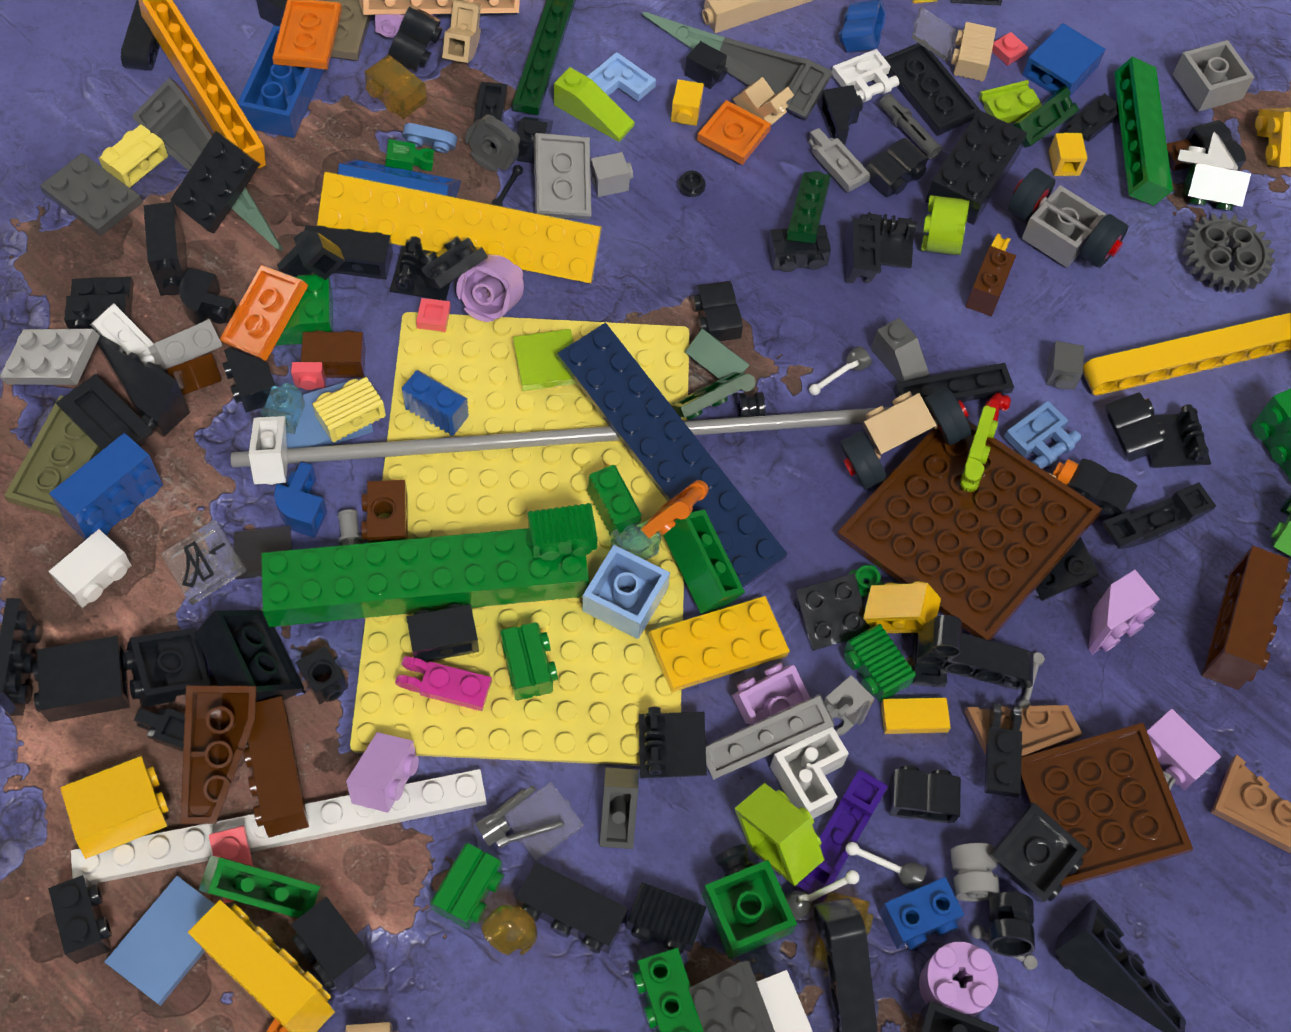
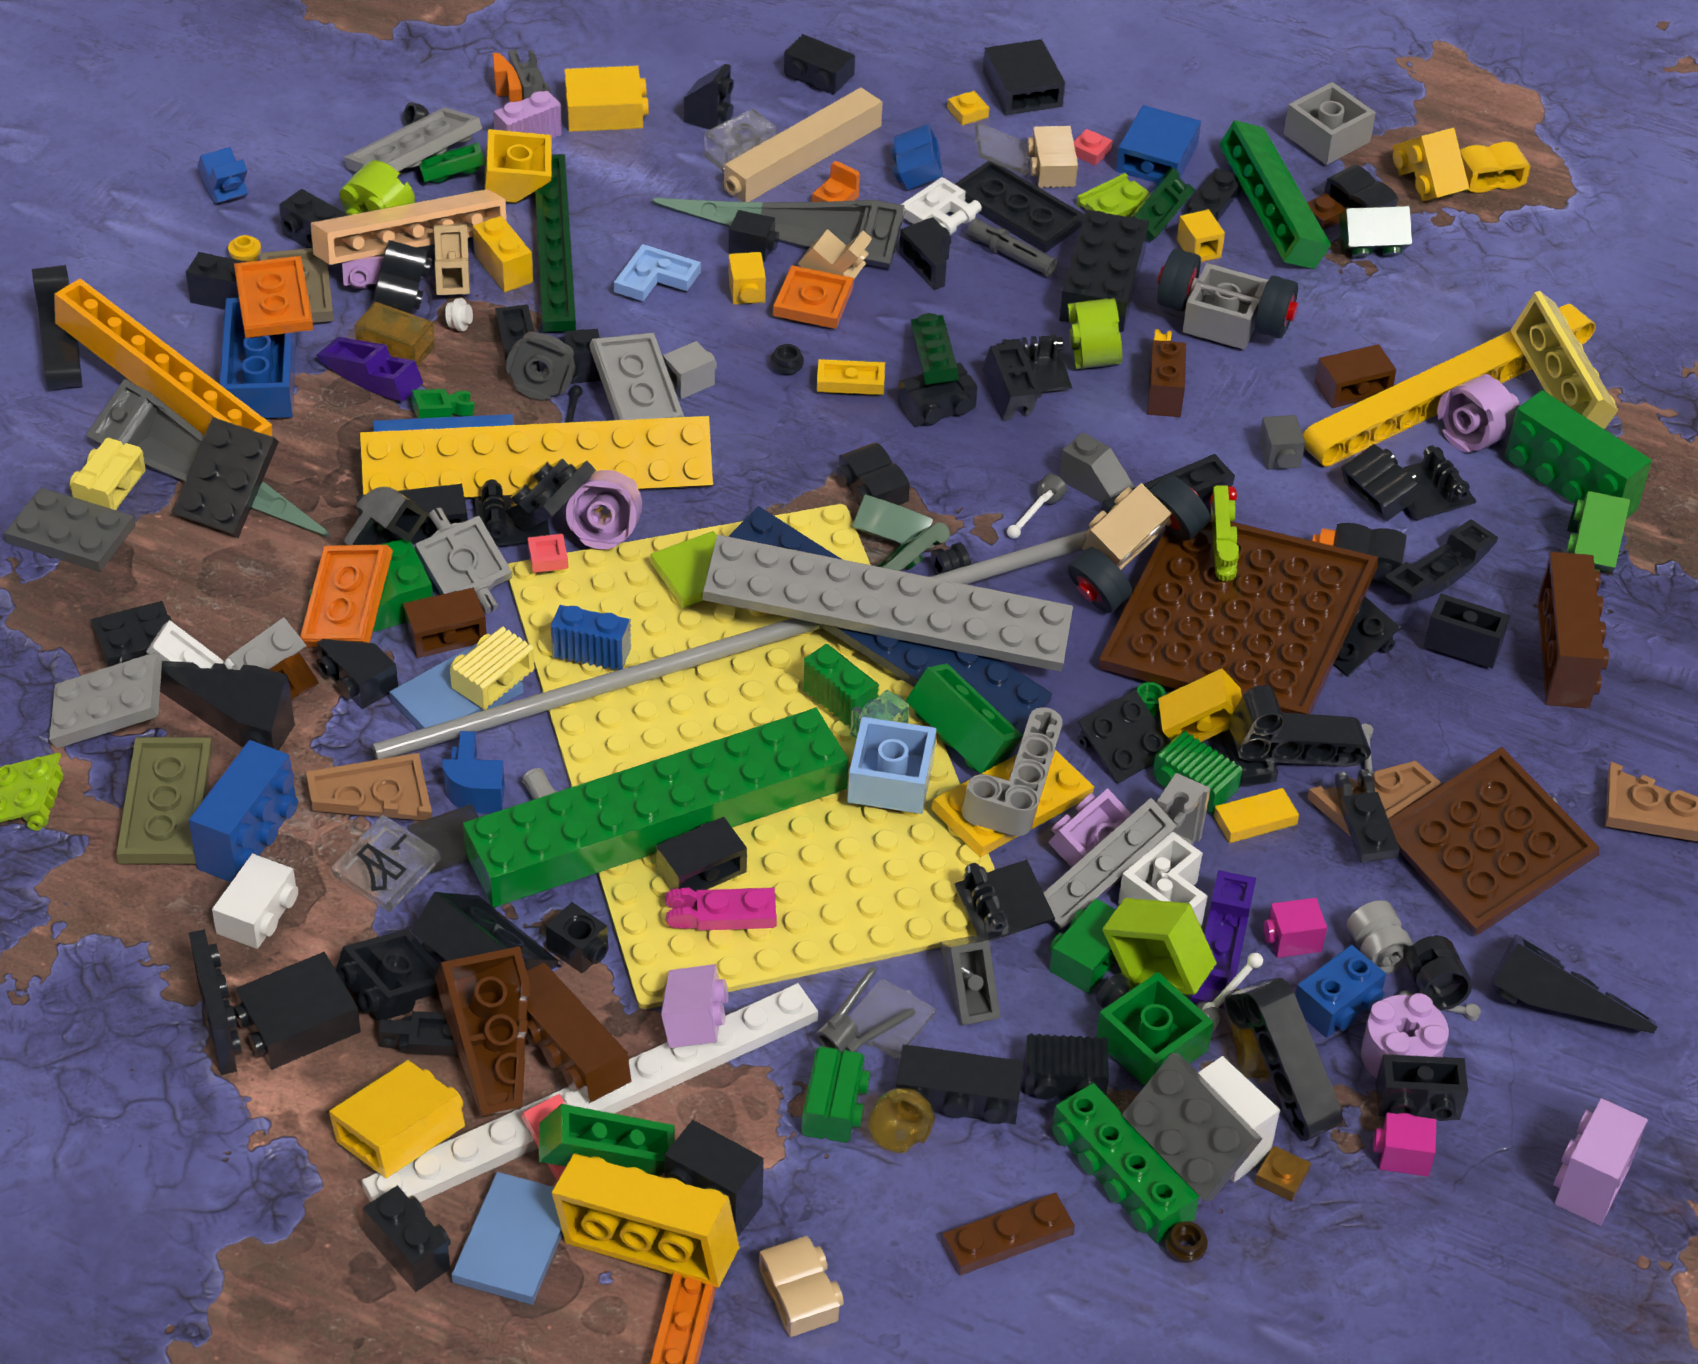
camera: 15 degrees left, 15 degrees down
black piece [56,374,154,450] -> none
black brick [143,202,188,296] -> none
black brick [179,267,237,325] -> none
white slope [249,416,288,485] -> none
clear light blue brick [260,383,305,434] -> none
coral plate [291,362,326,390] -> none
reddish brown brick [361,480,408,543] -> none
medium blue plate [402,123,458,153] -> none
green brick [500,622,558,701] -> none
green brick [528,503,598,561] -> none
lime slope [554,67,635,142] -> none
orange plate [641,480,709,538] -> none
light grey hinge [808,128,870,193] -> none
hinge [845,842,927,891] -> none
black brick [866,138,928,197] -> none
black brick [889,765,961,823] -> none
black plate [988,803,1087,902] -> none
medium blue plate [1004,401,1081,469] -> none
lavender slope [1088,570,1160,655] -> none
lavender brick [1147,709,1221,790] -> none
white slope [1178,132,1238,171] -> none
dark grey gear [1182,213,1275,293] -> none
none -> medium nougat wing [306,753,433,821]
none -> dark purple slope [317,337,423,402]
none -> light grey plate [415,508,512,614]
none -> white plate [445,298,473,331]
none -> yellow brick [473,215,533,293]
none -> light grey plate [702,535,1073,672]
none -> orange bracket [812,161,860,202]
none -> yellow plate [817,359,885,395]
none -> light grey beam [961,707,1062,836]
none -> green brick [1049,898,1117,994]
none -> dark pink brick [1263,898,1327,958]
none -> reddish brown brick [1314,344,1397,408]
none -> black brick [1423,593,1510,669]
none -> lavender brick [1437,374,1520,452]

